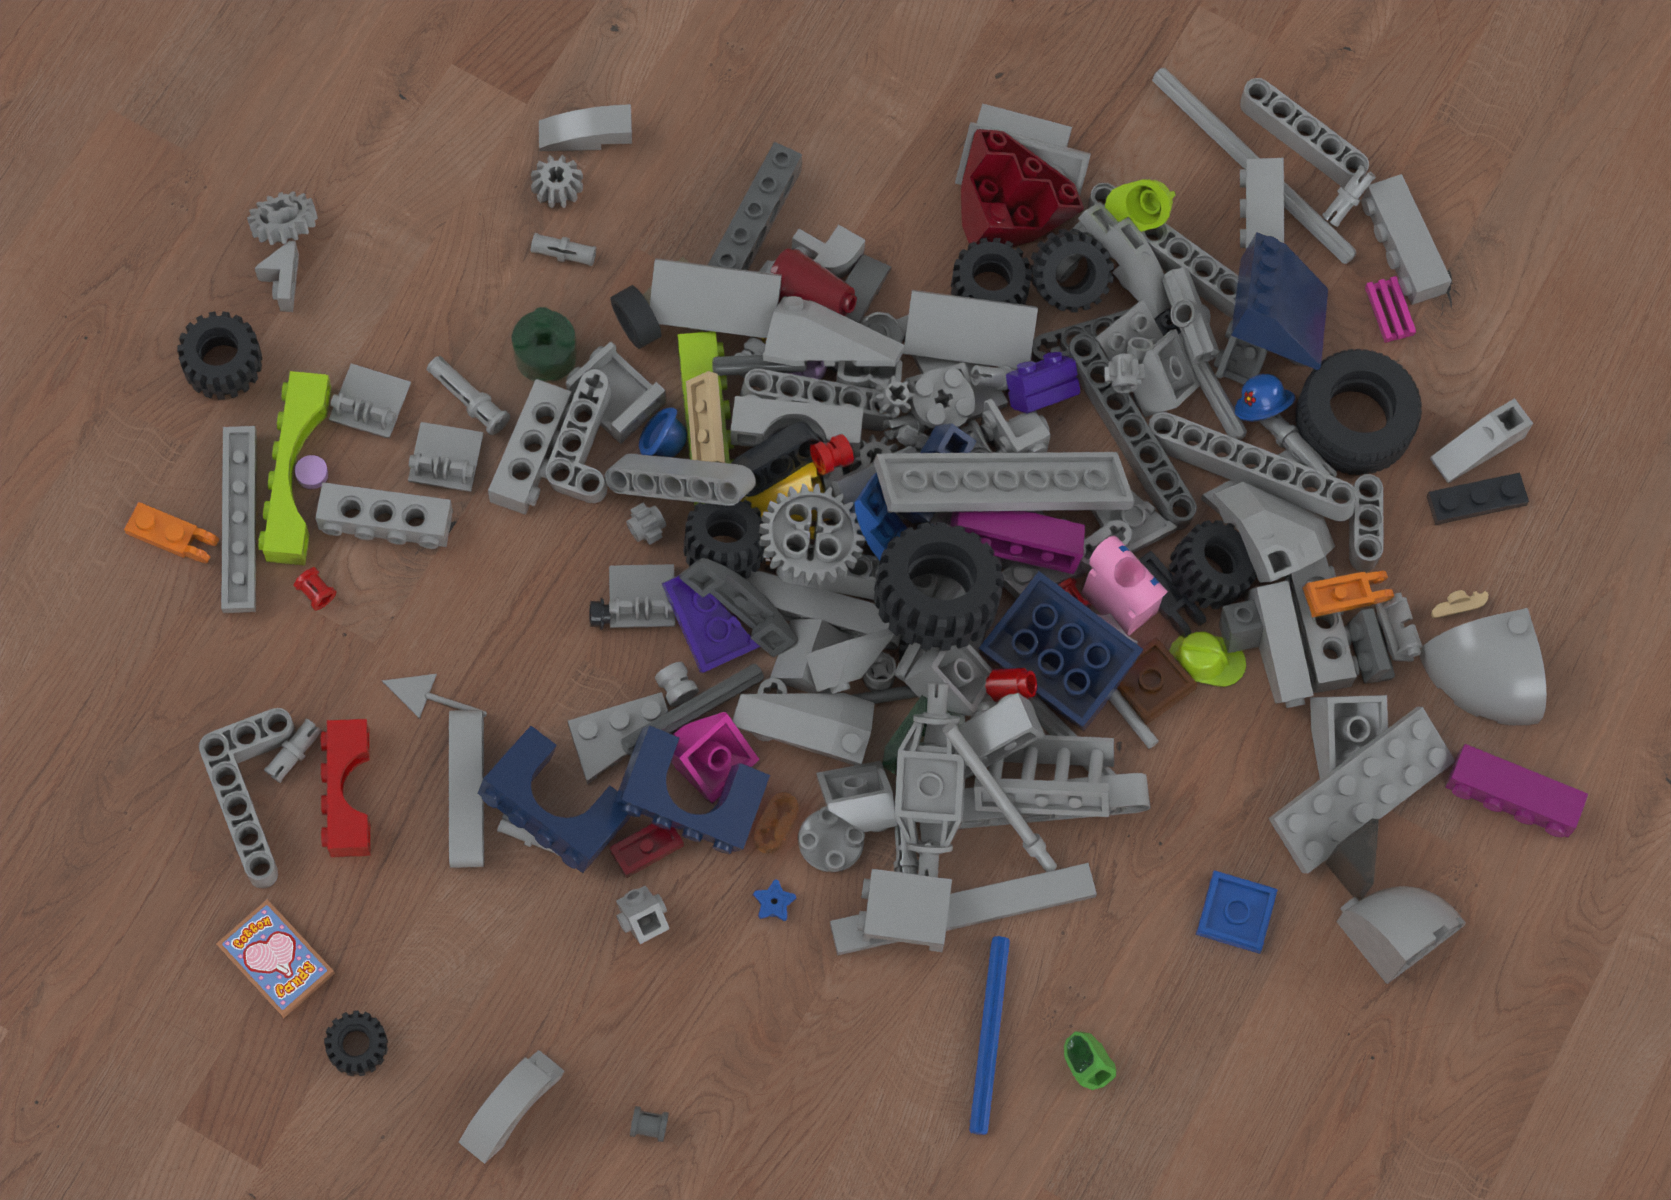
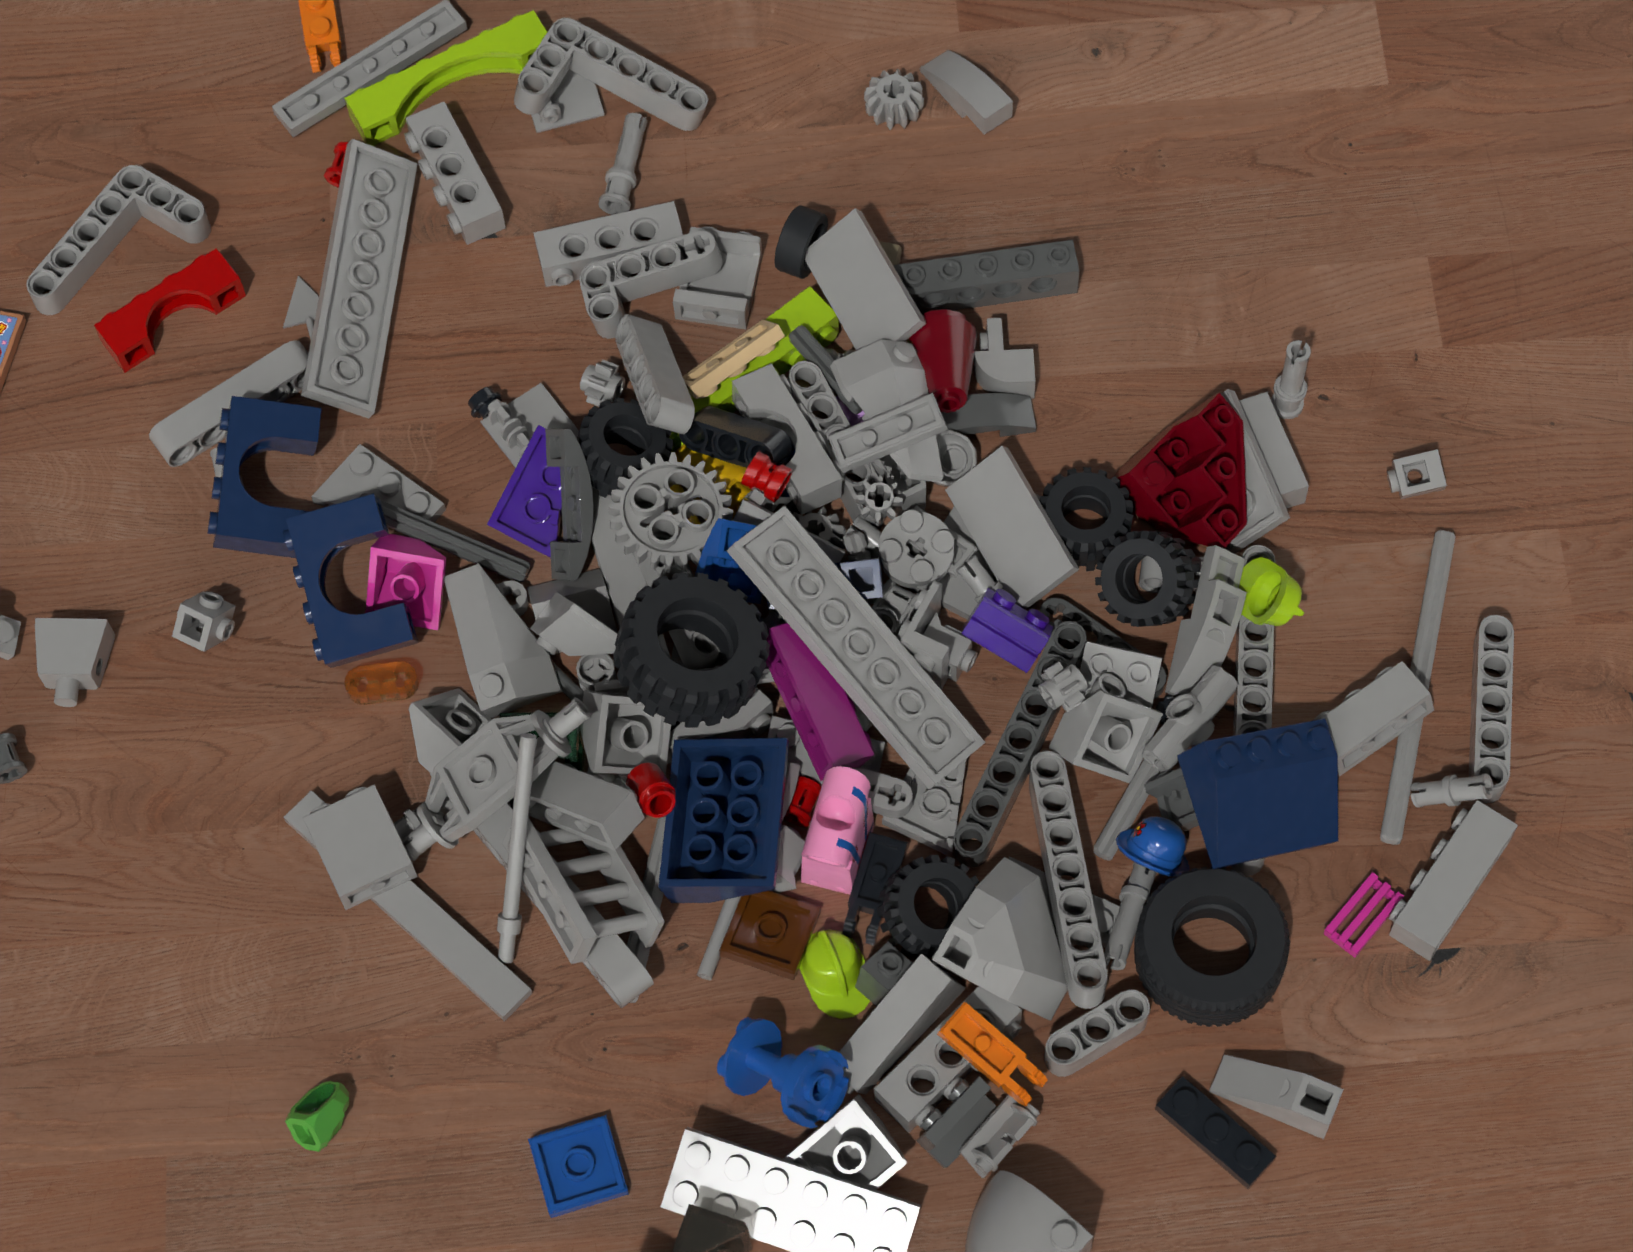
camera: 65 degrees right, 5 degrees down
light grey pin [264,718,322,783] -> none
lavender tile [295,455,328,489] -> none
light grey hinge [408,422,484,492] -> none
clear green brick [511,307,577,382] -> none
light grey pin [531,233,597,266] -> none
dark red plate [609,824,684,879] -> none
blue hat [638,407,687,458] -> none
light grey wheel [655,661,699,707] -> none
blue plate [753,879,796,921] -> none
light grey dish [798,806,865,872] -> none
blue axle [969,936,1010,1135] -> none
tan piece [1431,590,1488,618] -> none
none -> light grey torso [35,618,115,707]
none -> light grey plate [301,139,417,419]
none -> light grey beam [514,18,708,131]
none -> blue piece [717,1017,849,1128]
none -> light grey tile [828,393,948,473]
none -> light grey pin [1271,340,1311,420]
none -> light grey brick [1387,449,1447,500]

